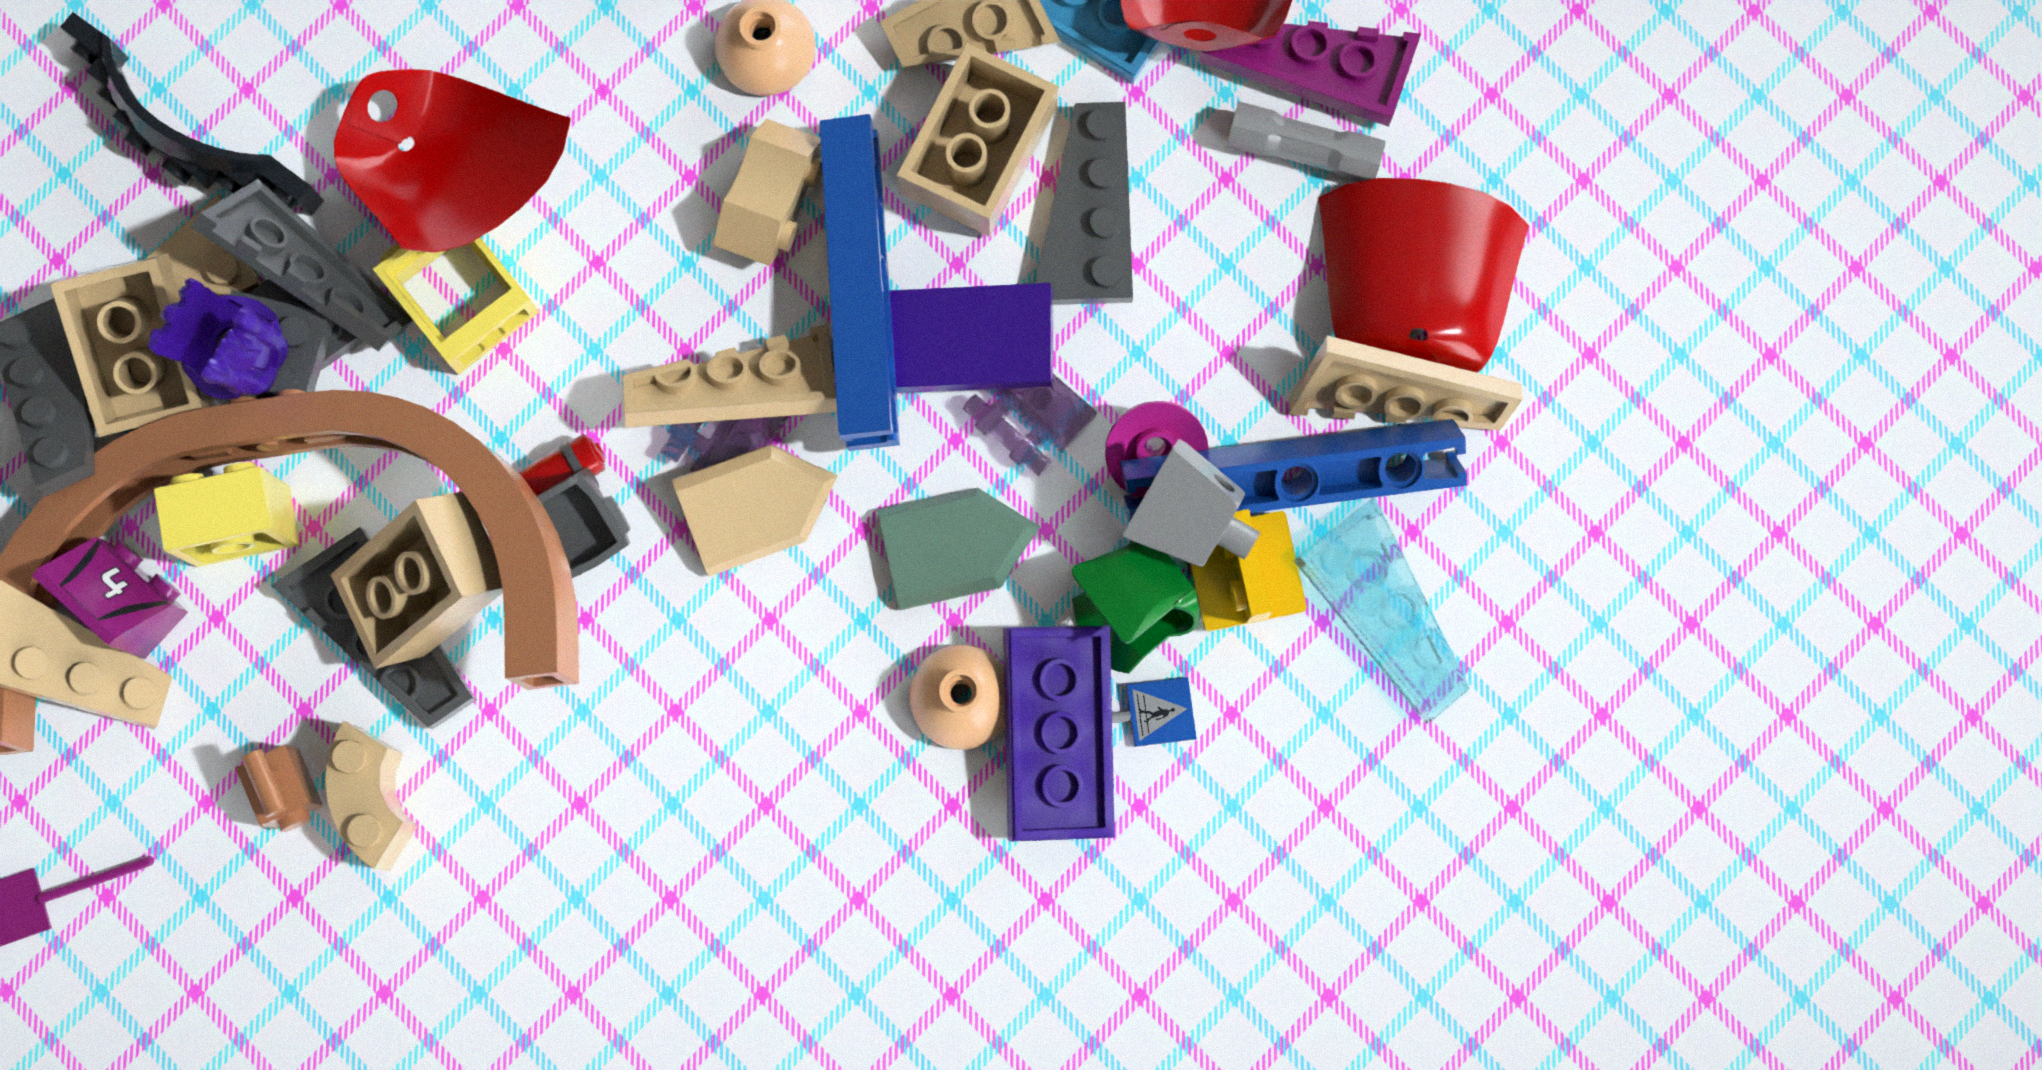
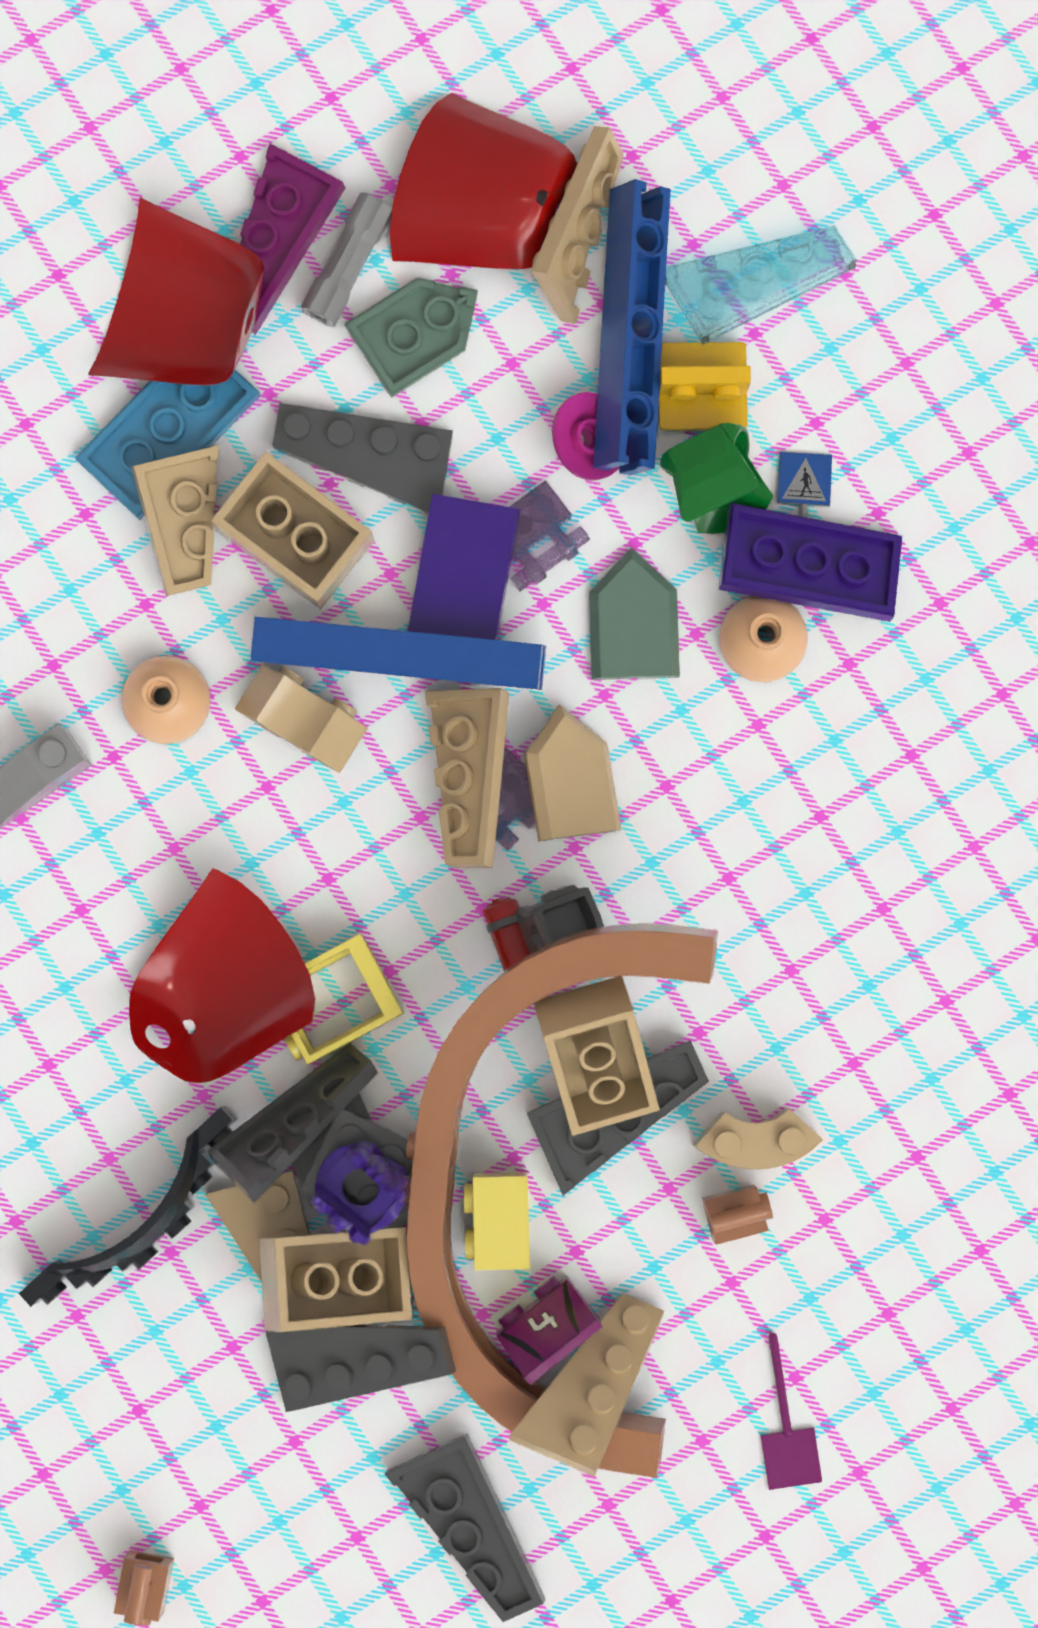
camera: 80 degrees left, 5 degrees up
light grey torso [1122,439,1260,566] -> none
none -> sand green tile [344,278,478,398]

